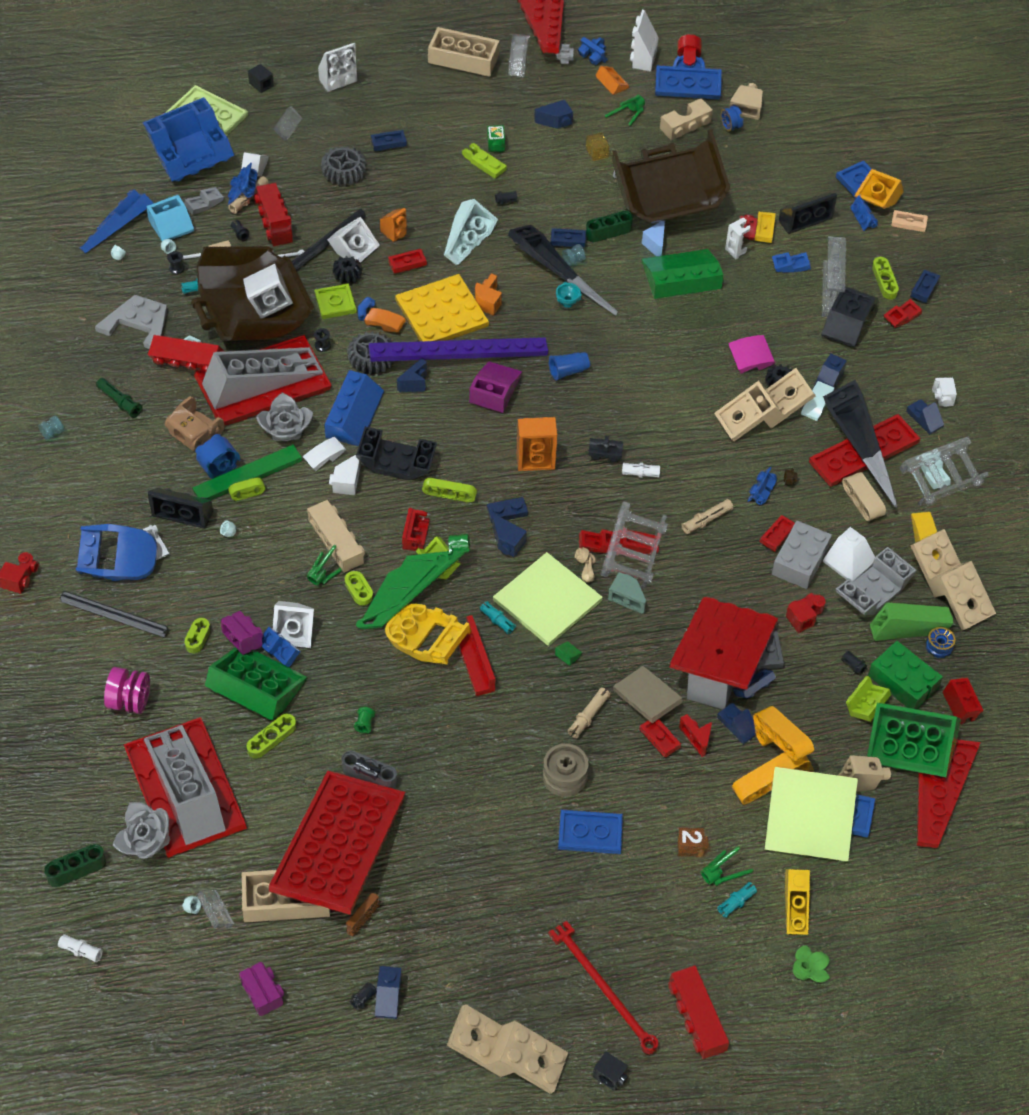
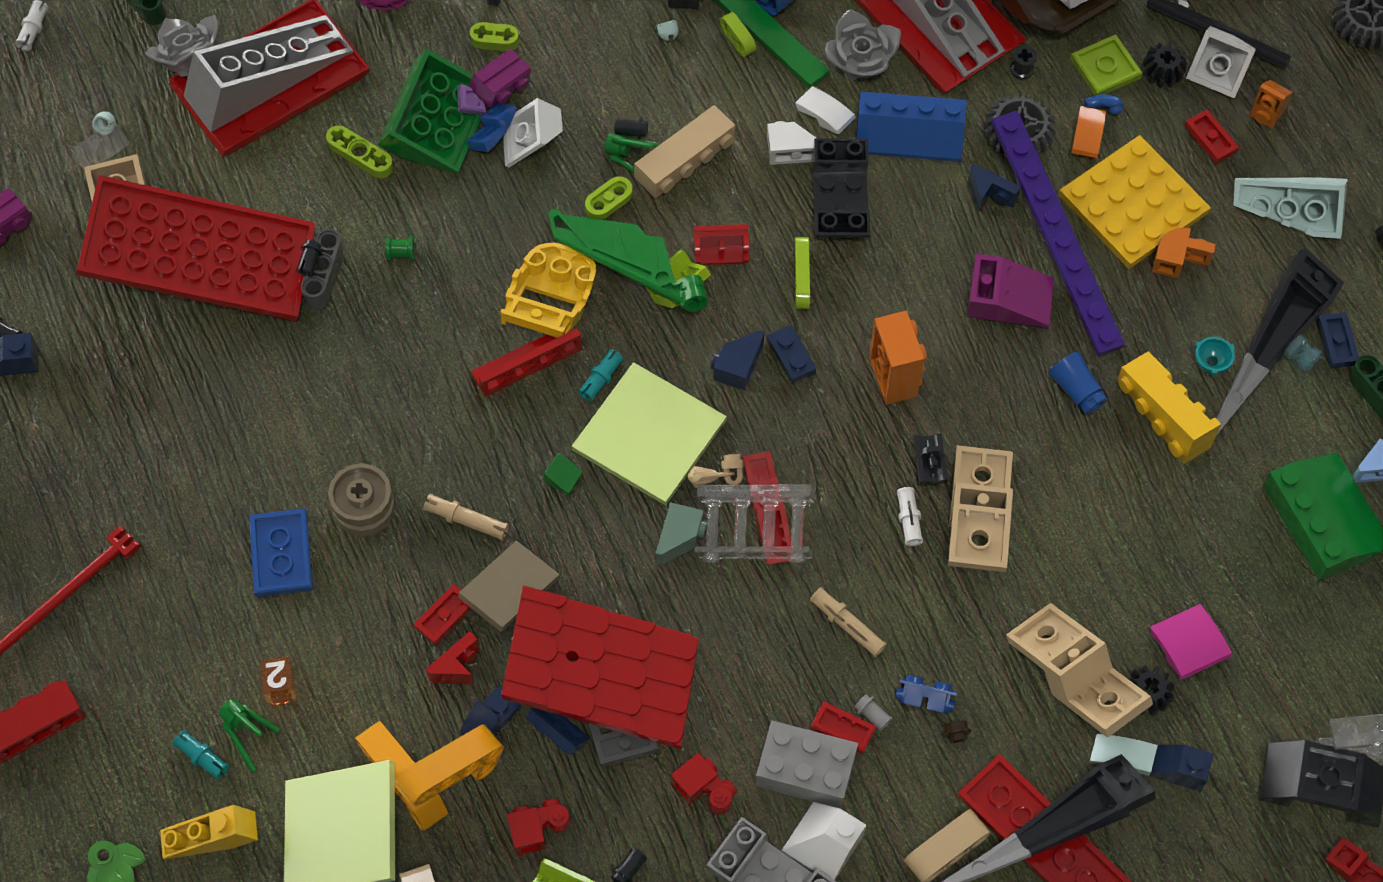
camera: 80 degrees right, 10 degrees up
dark orange tile [346,893,379,937] -> none
none -> medium lavender tile [457,84,486,115]
none -> red brick [507,799,570,857]
none -> black pin [614,118,648,139]
none -> light grey pin [855,694,893,732]
none -> tan bracket [948,445,1013,572]
none -> yellow wedge [1117,351,1221,464]

